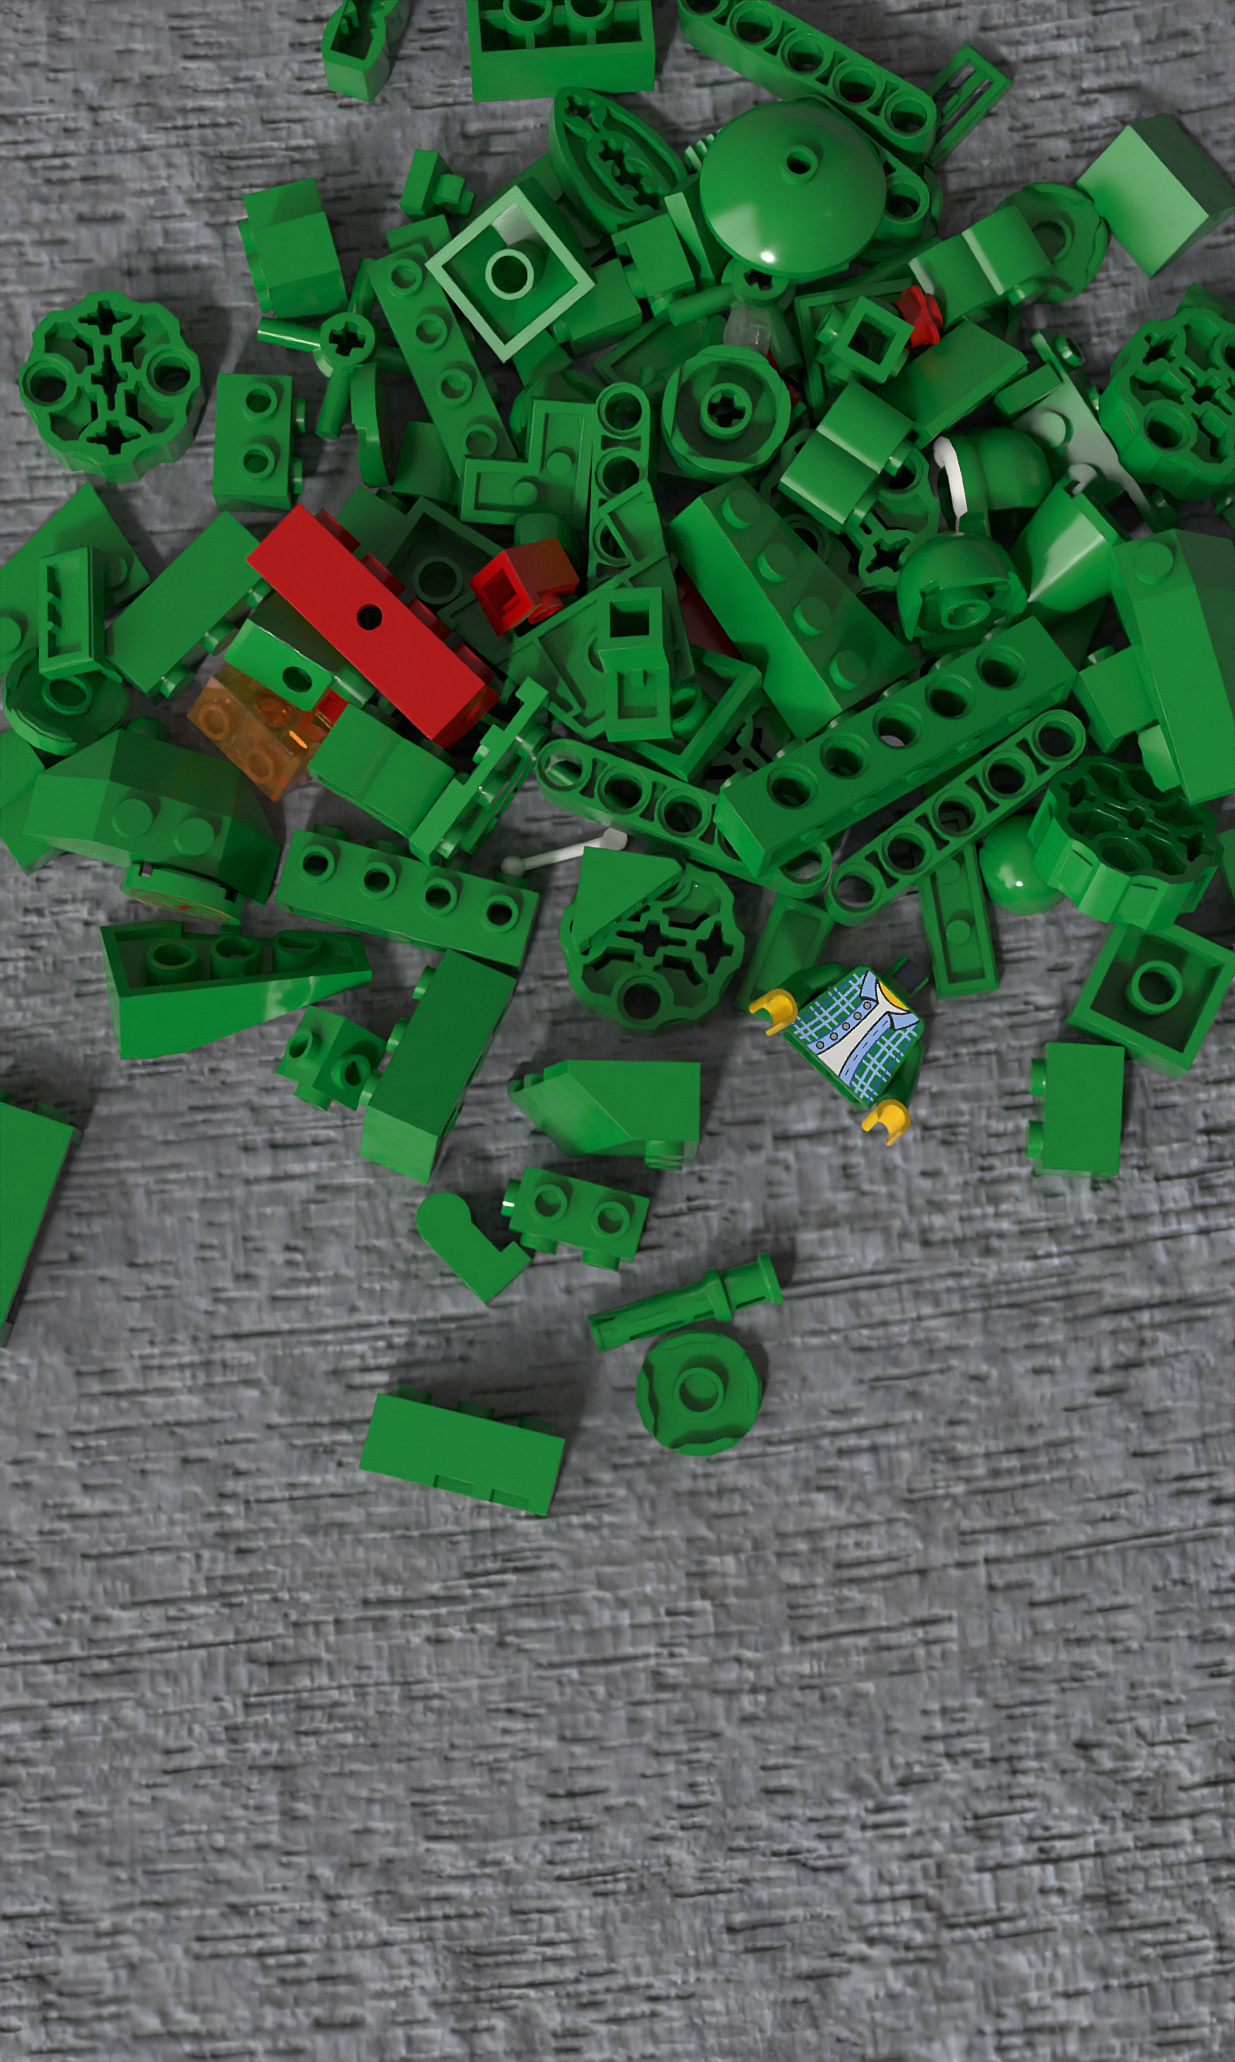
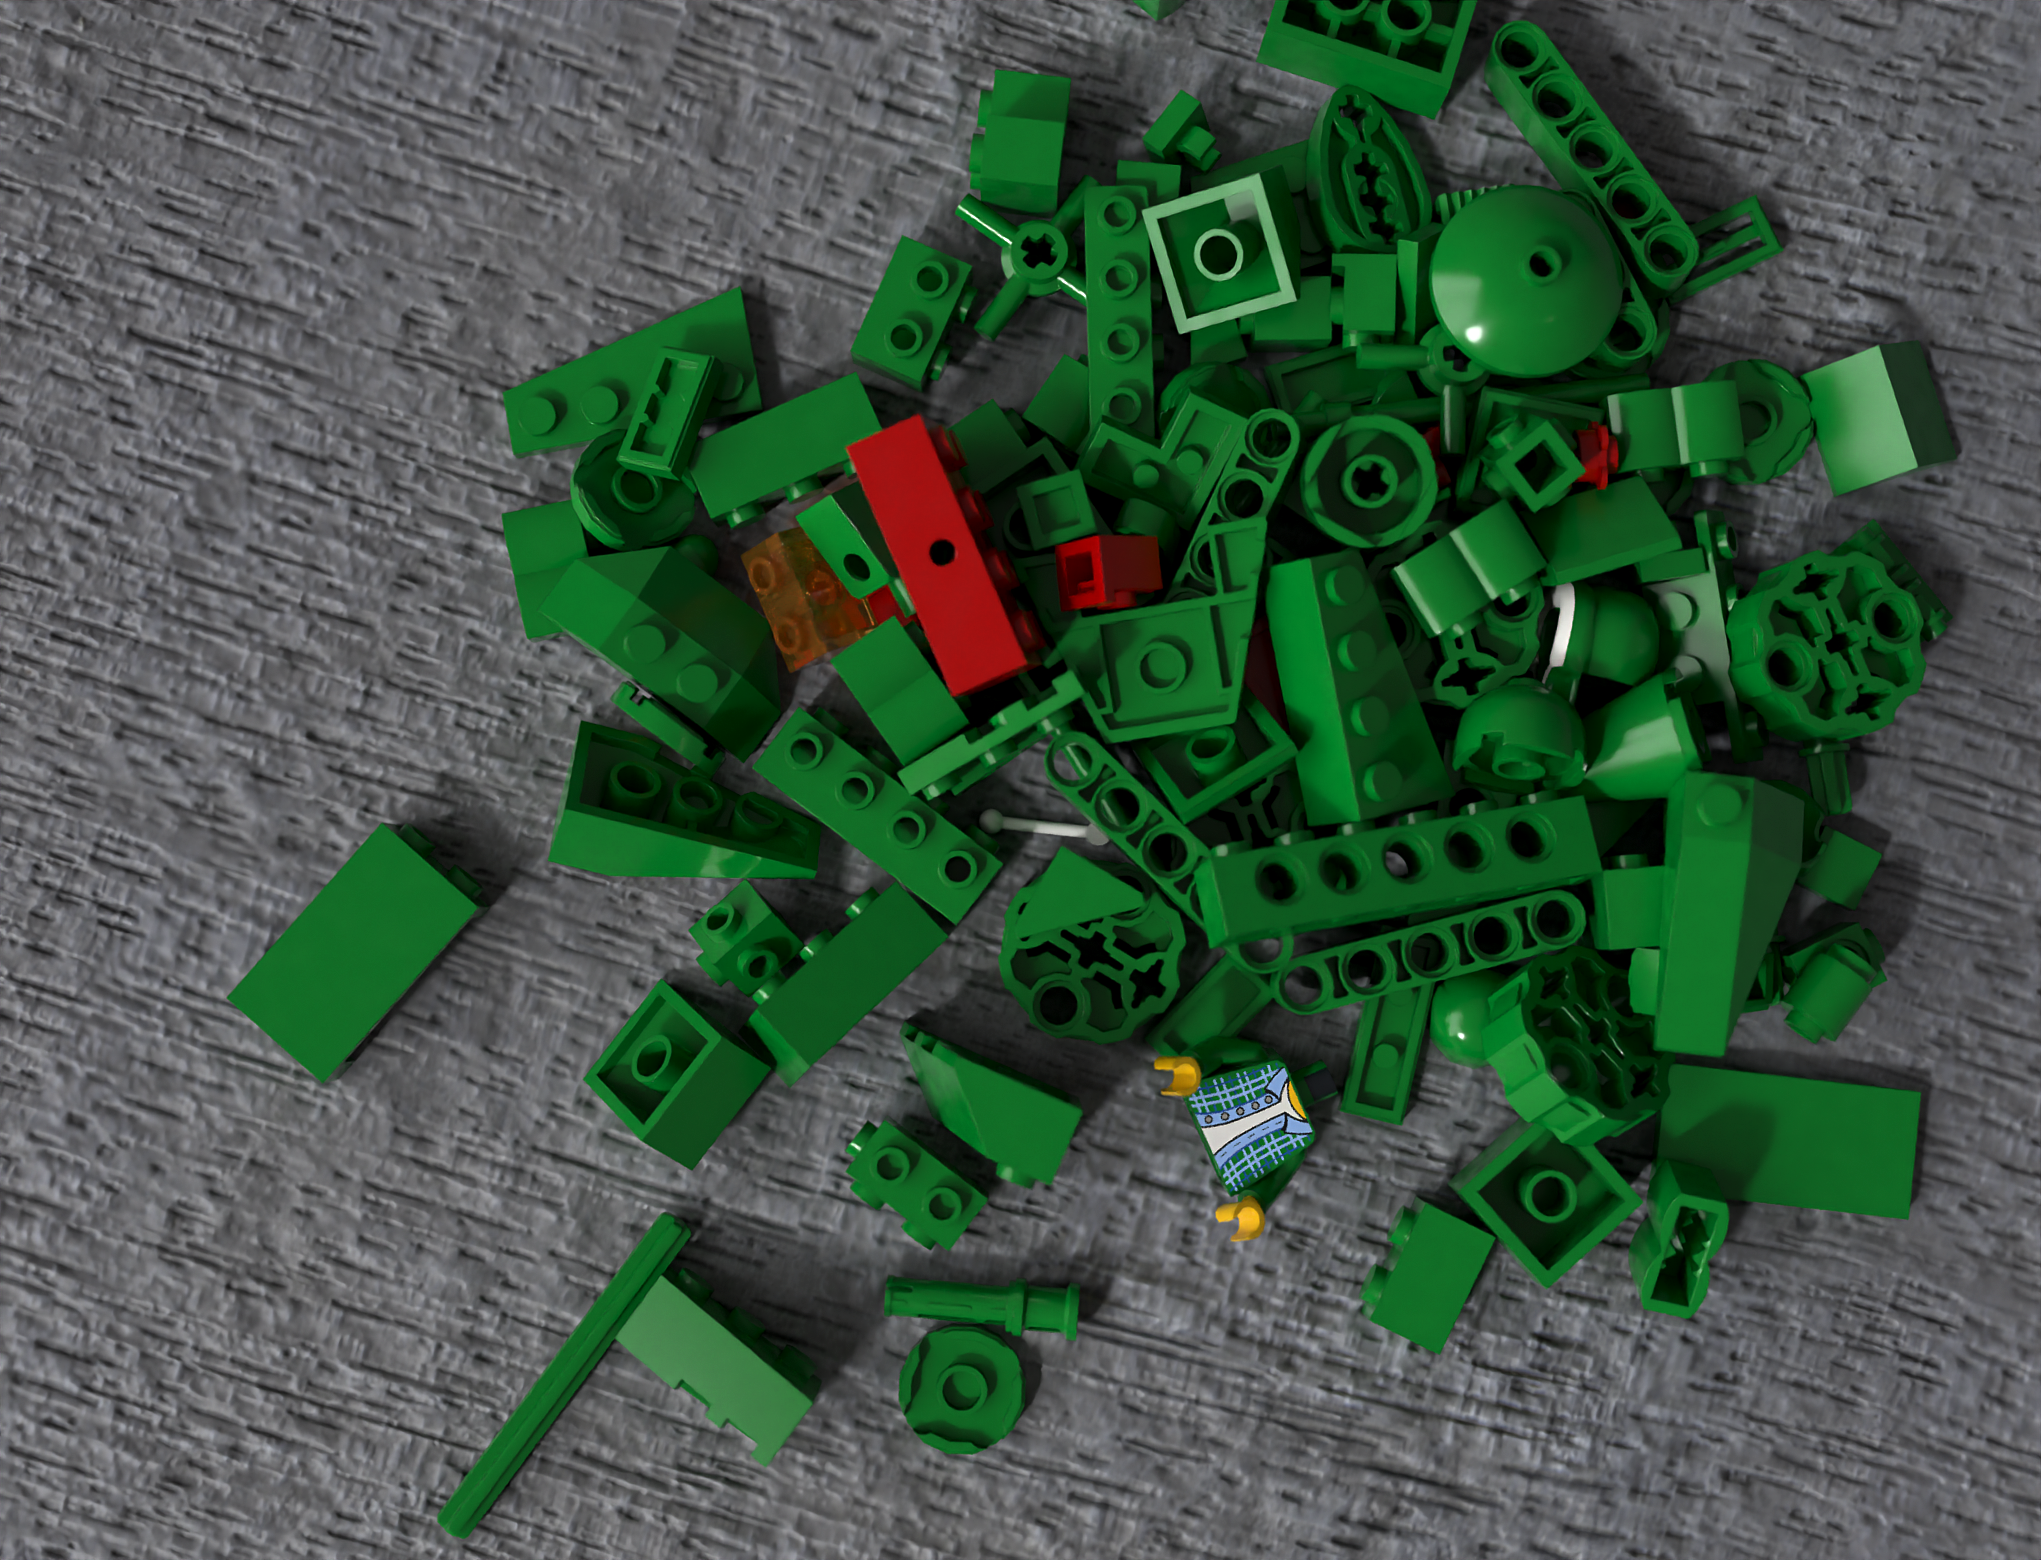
camera: 20 degrees right, 5 degrees up
green connector [18,290,207,483] -> none
green tile [350,362,395,488] -> none
green leg [415,1191,532,1307] -> none
green brick [597,586,675,742] -> none
clear tile [723,305,772,358] -> none
none -> green axle [437,1211,692,1539]
none -> green slope [583,978,771,1171]
none -> green tile [1016,469,1098,554]

